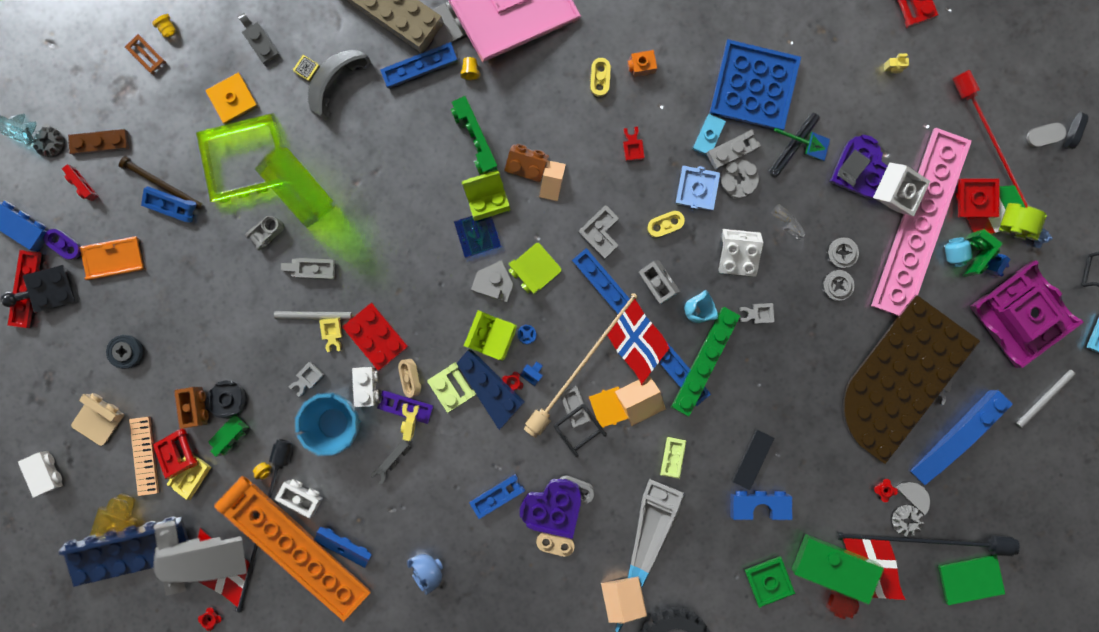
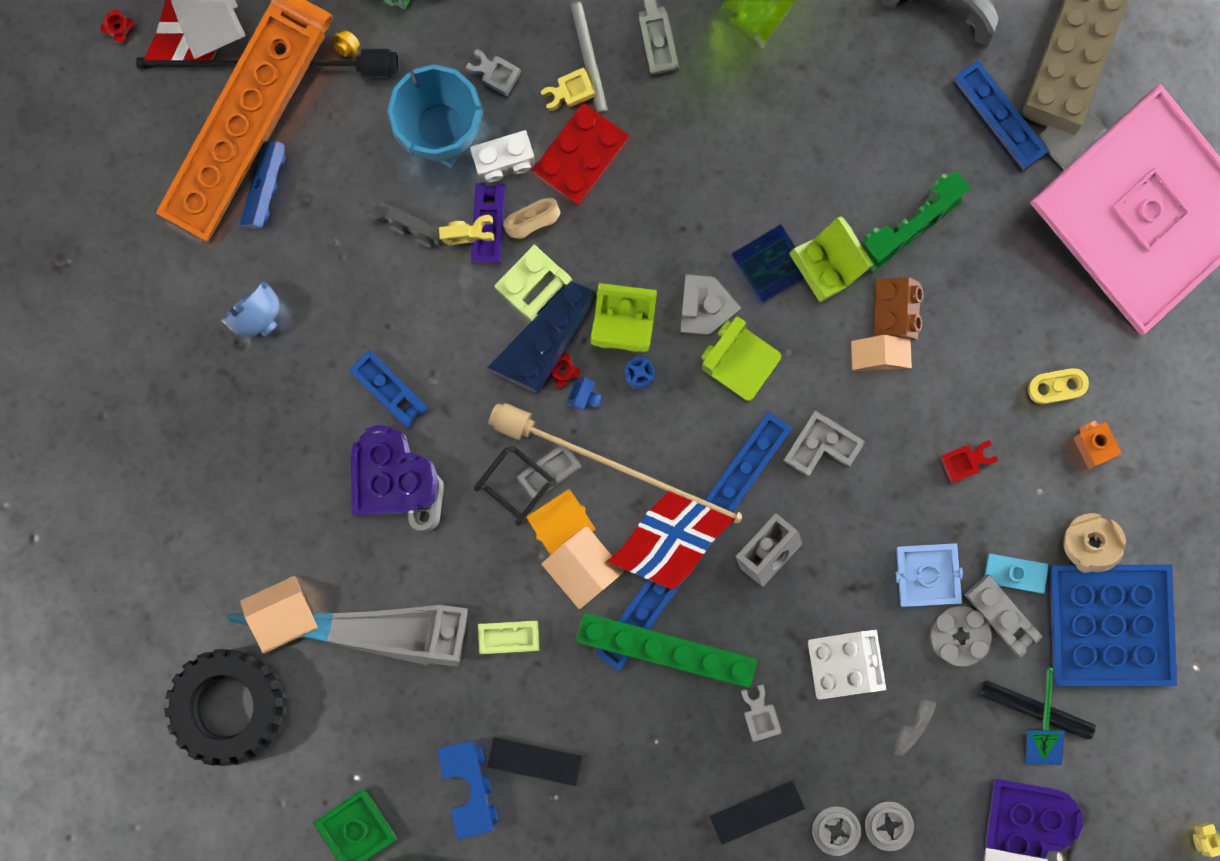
camera: 80 degrees right, 5 degrees down
white brick [275,479,323,518] -> none
yellow piece [461,57,480,80] -> none
tan plate [536,532,574,557] -> none
light yellow plate [647,211,685,238] -> none
medium azure hair [684,290,718,323] -> none
dark grey bracket [838,150,870,186] -> none
none -> black tile [709,780,805,845]
none -> tan plate [1063,513,1126,573]

